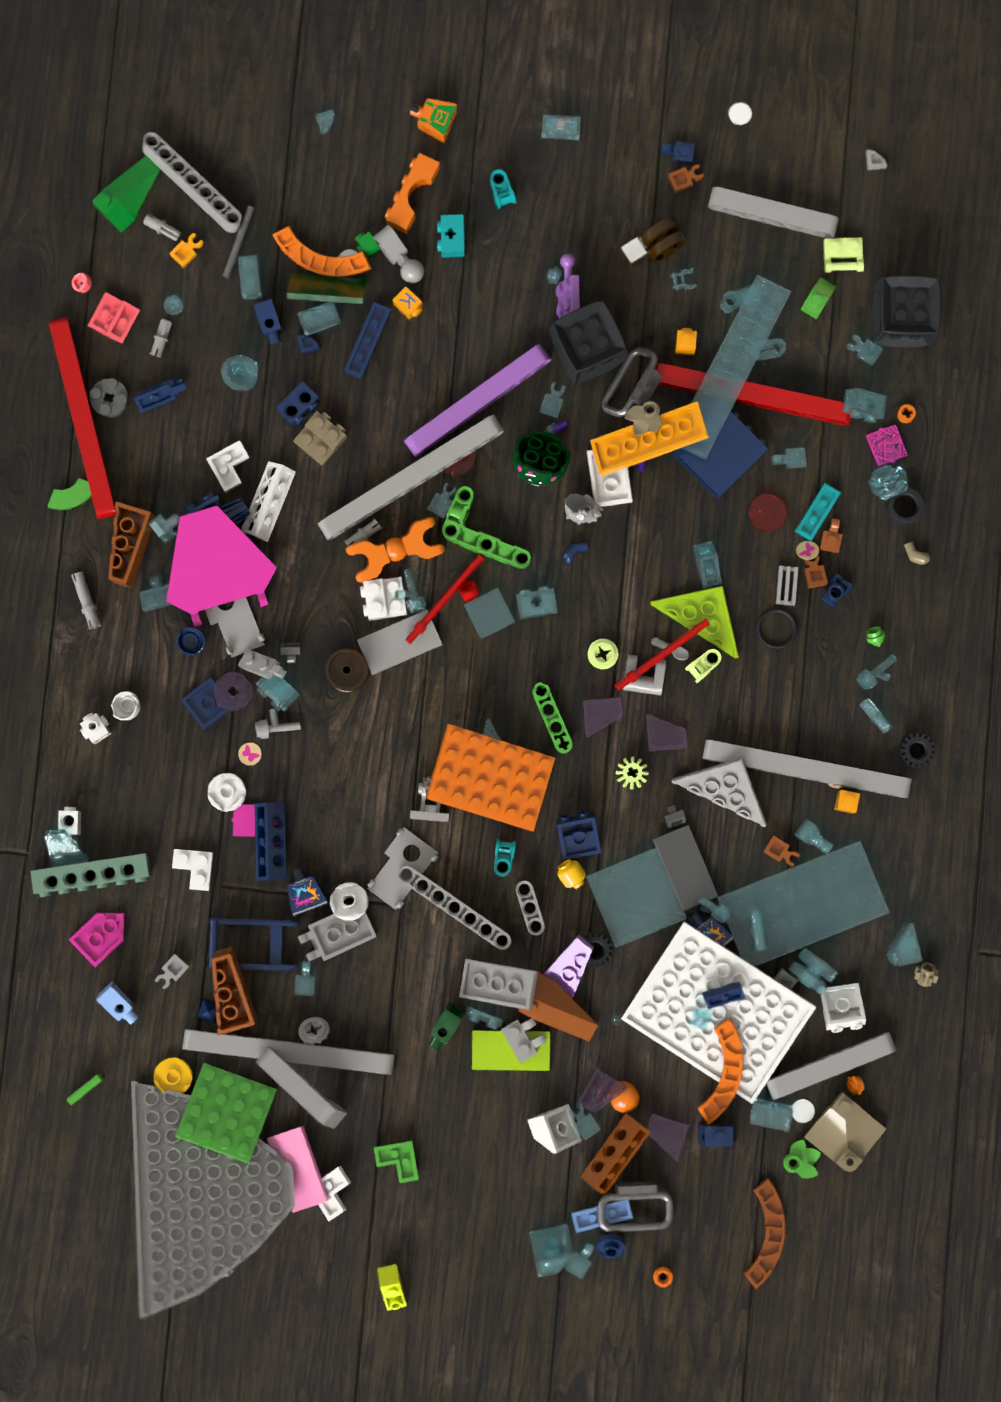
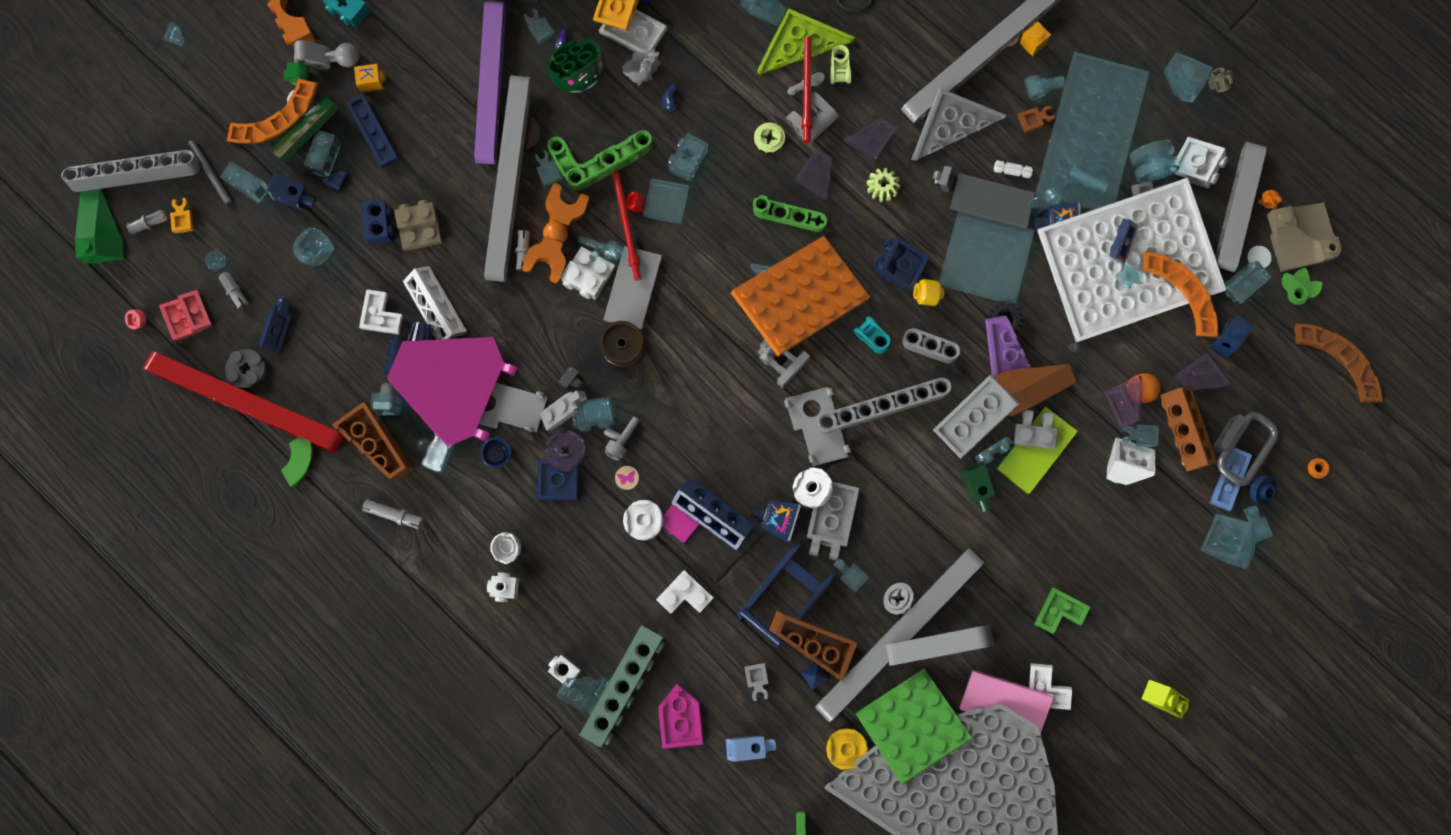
camera: 45 degrees left, 5 degrees down
none -> white axle [994,160,1033,178]

